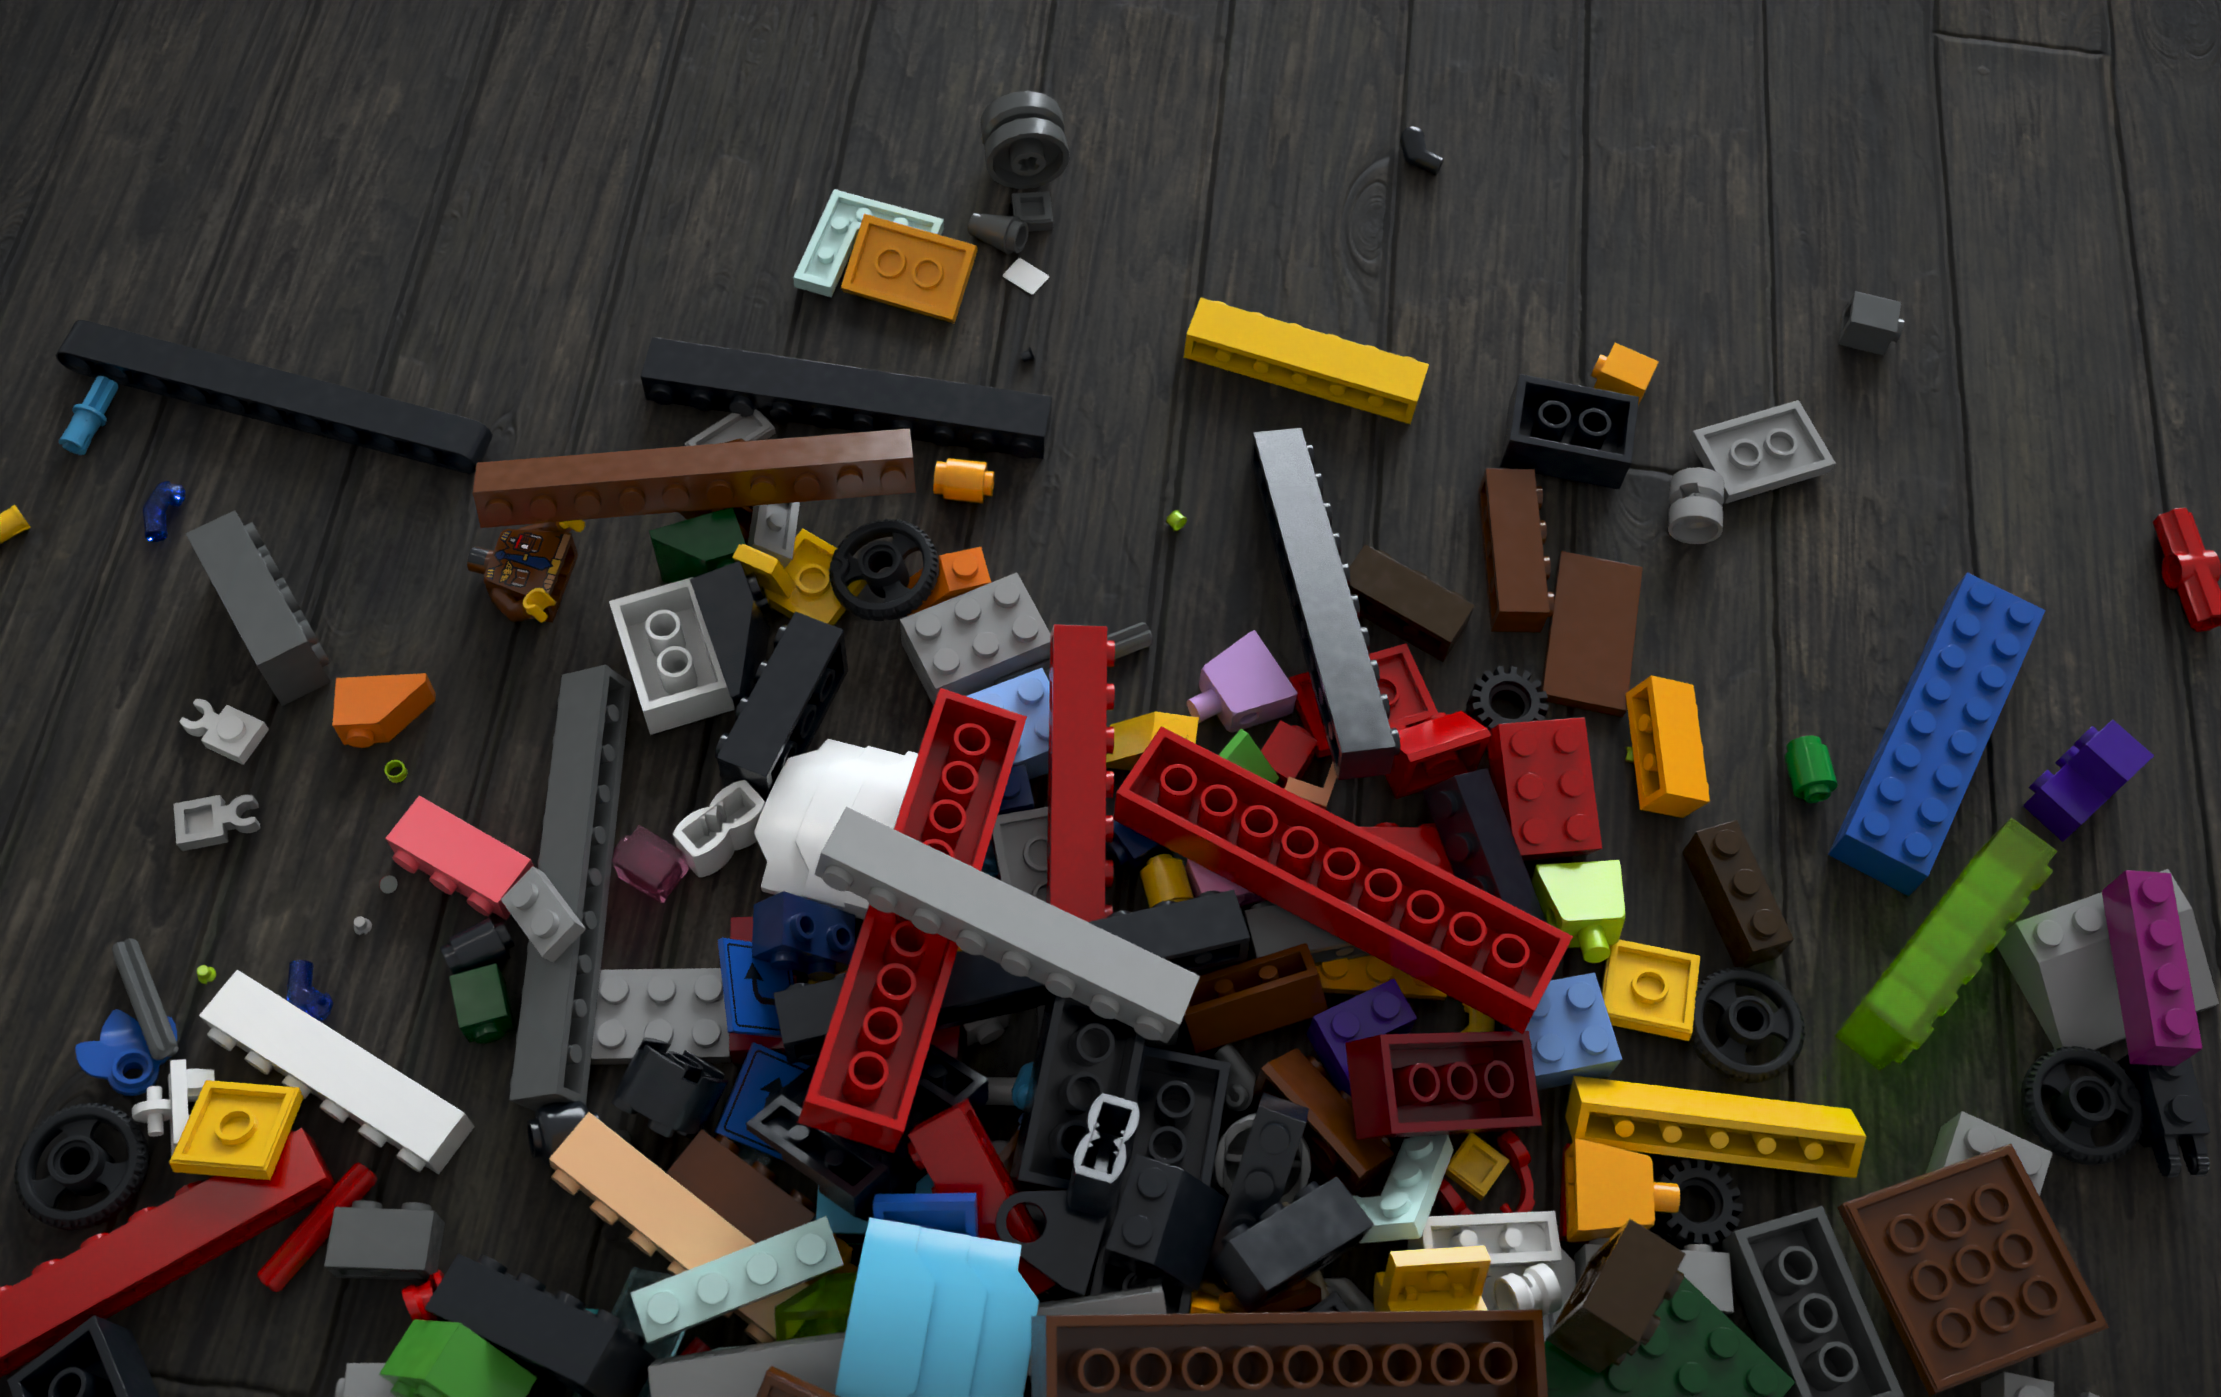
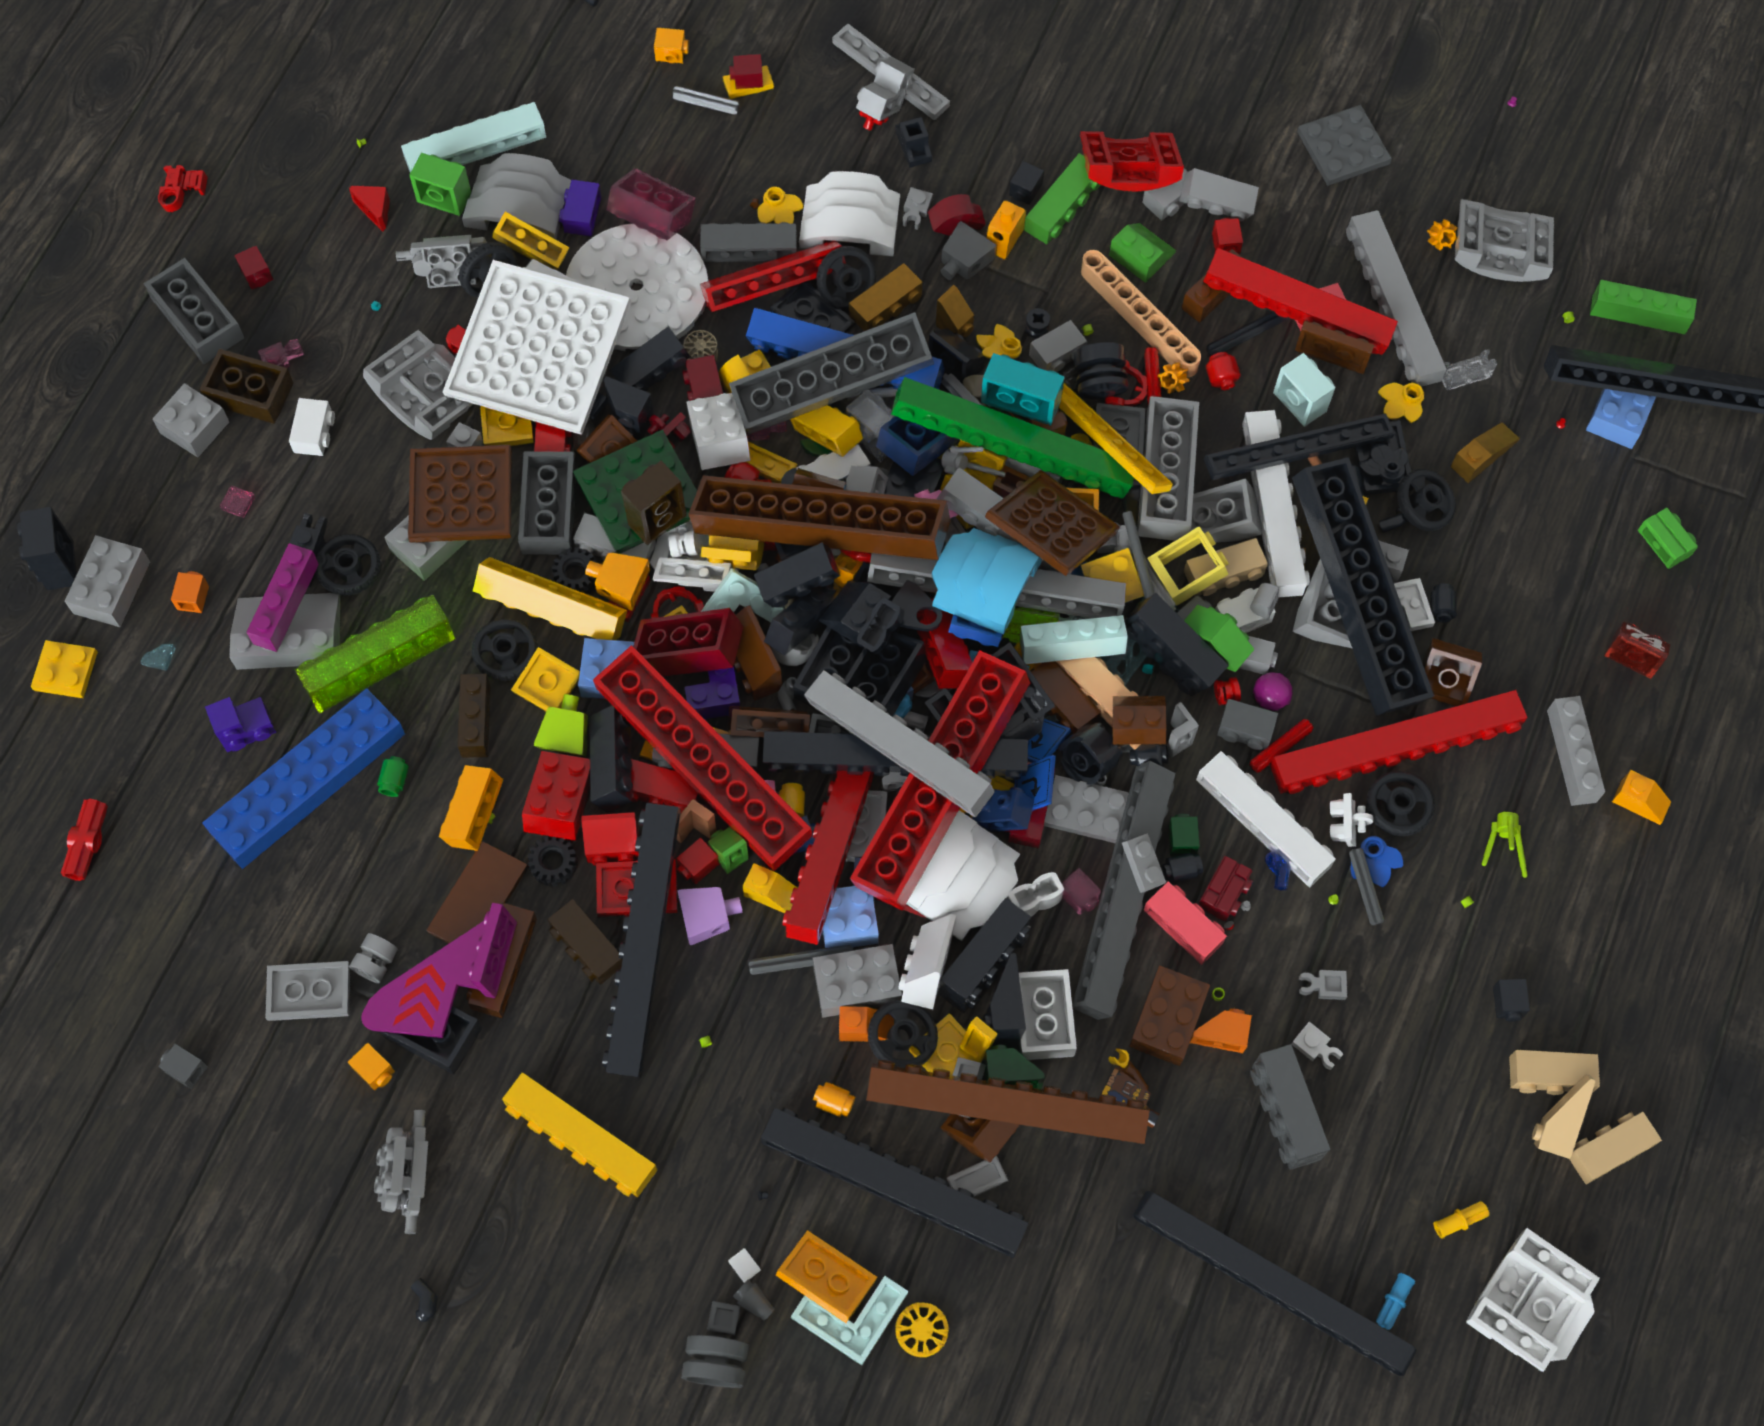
camera: 160 degrees left, 5 degrees up
clear blue arm [142,481,185,542] -> none
yellow plate [169,1080,304,1180] -> none
none -> magenta piece [361,903,517,1038]
none -> light grey piece [374,1110,428,1234]
none -> yellow wheel [896,1303,949,1357]
none -> white slope [899,914,956,1009]
none -> reddish brown slope [1113,696,1166,745]
none -> reddish brown brick [1129,965,1210,1066]
none -> light grey panel [1167,702,1199,758]
none -> dark red brick [1198,856,1253,921]
none -> magenta hair [1253,672,1293,711]

